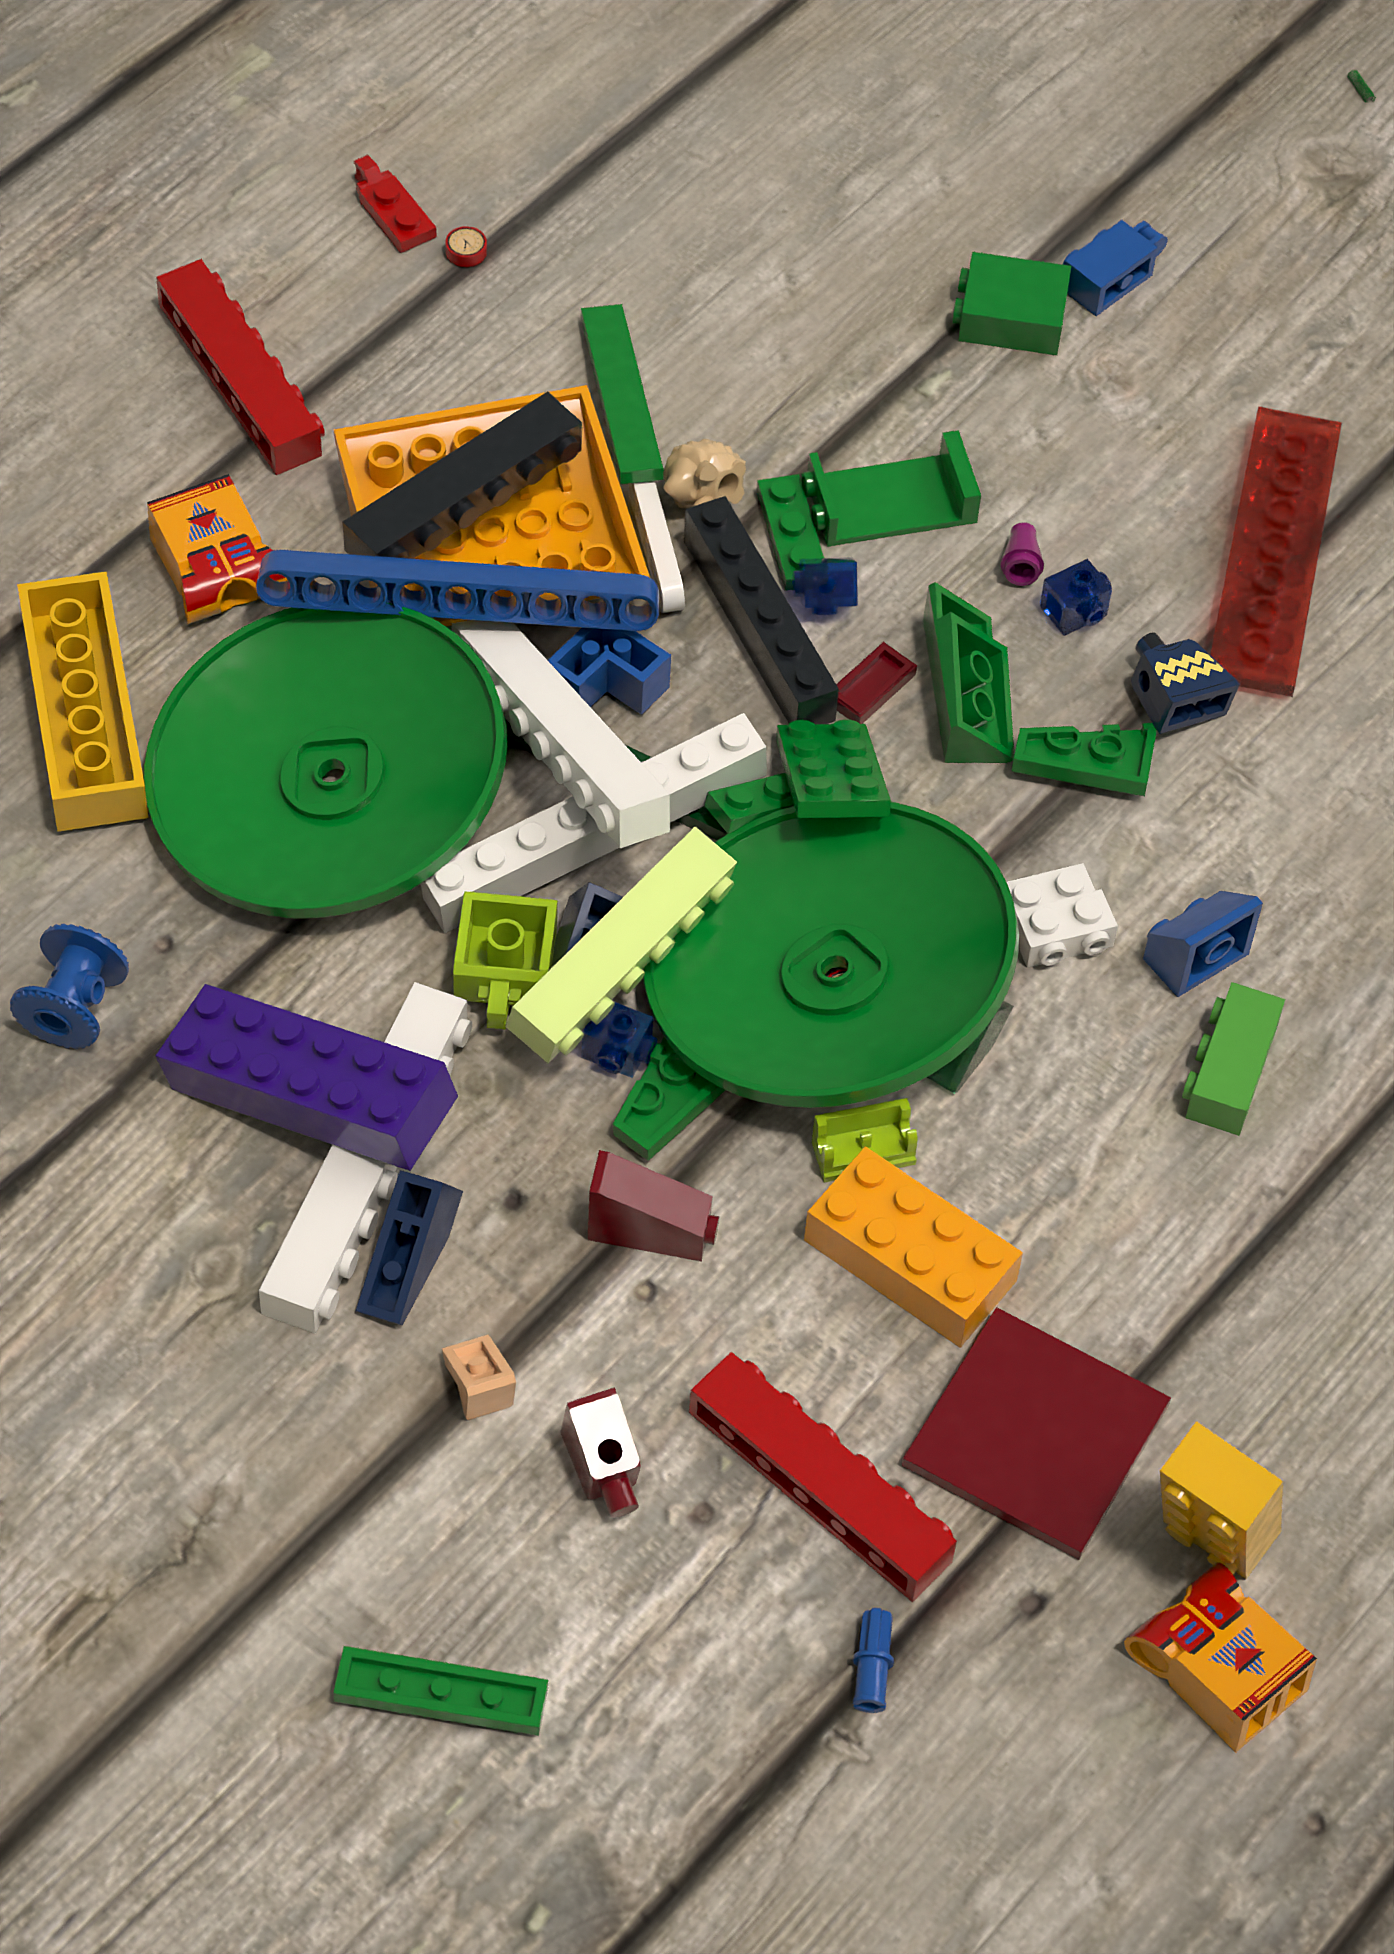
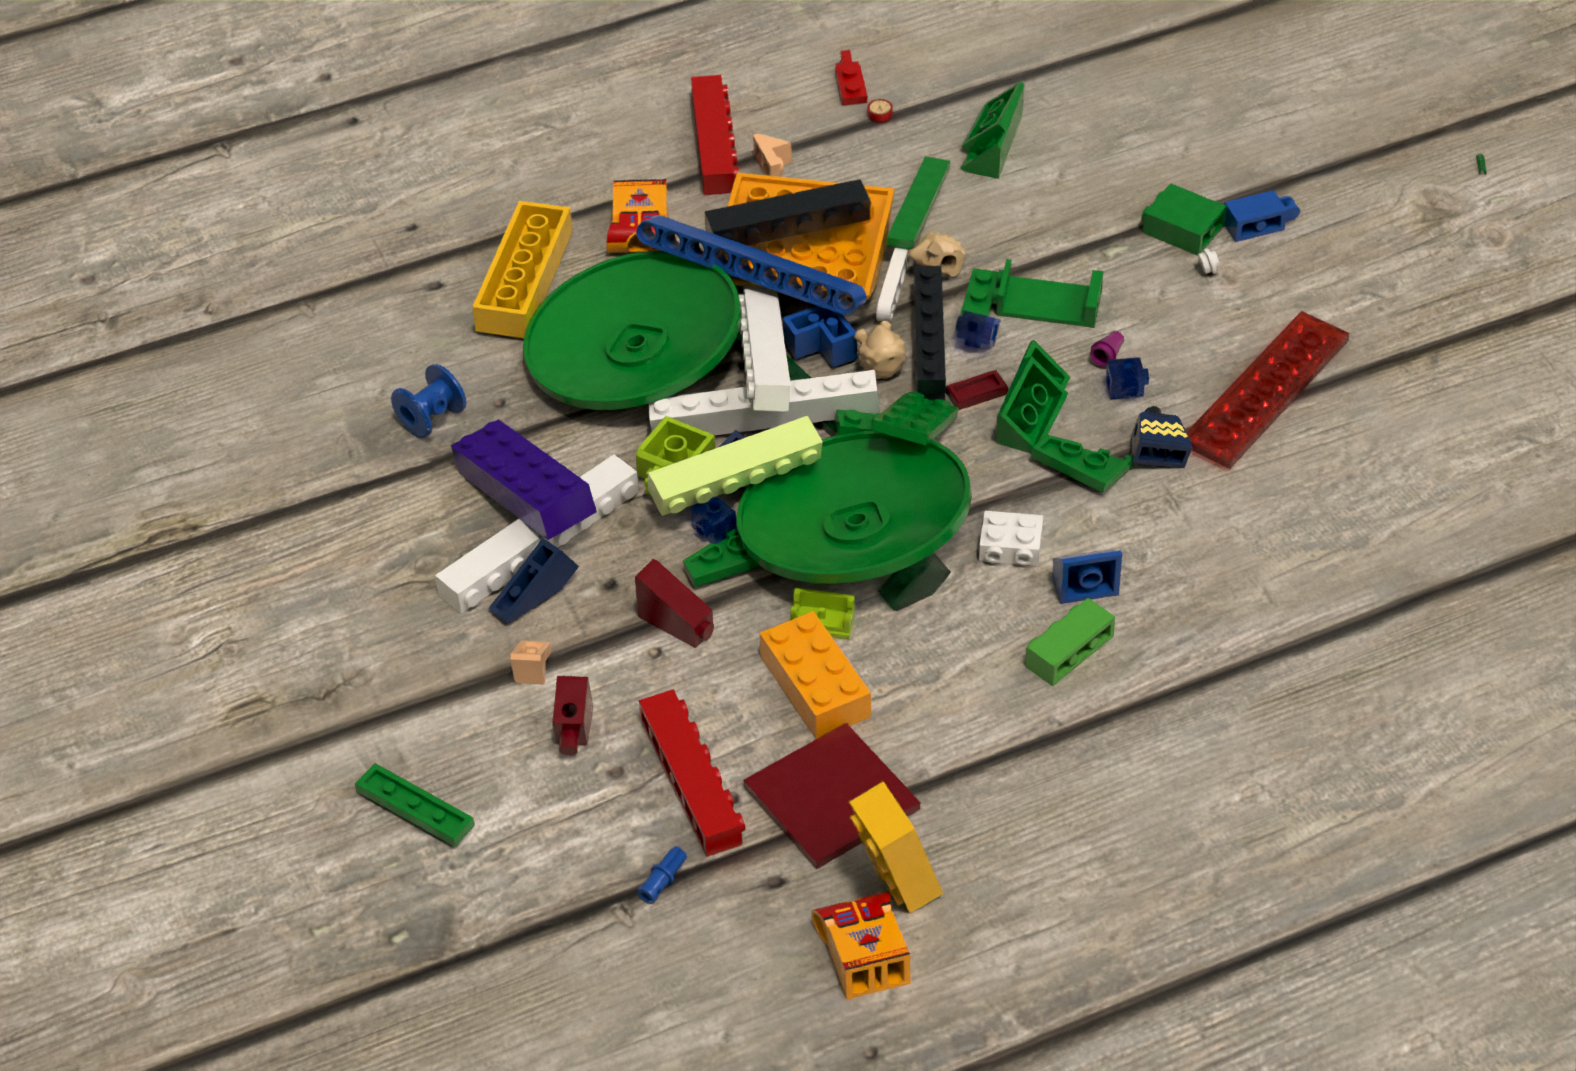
camera: 30 degrees right, 10 degrees down
none -> light nougat slope [753,133,792,177]
none -> tan animal [854,321,906,379]
none -> green slope [960,81,1025,179]
none -> white plate [1198,248,1220,274]

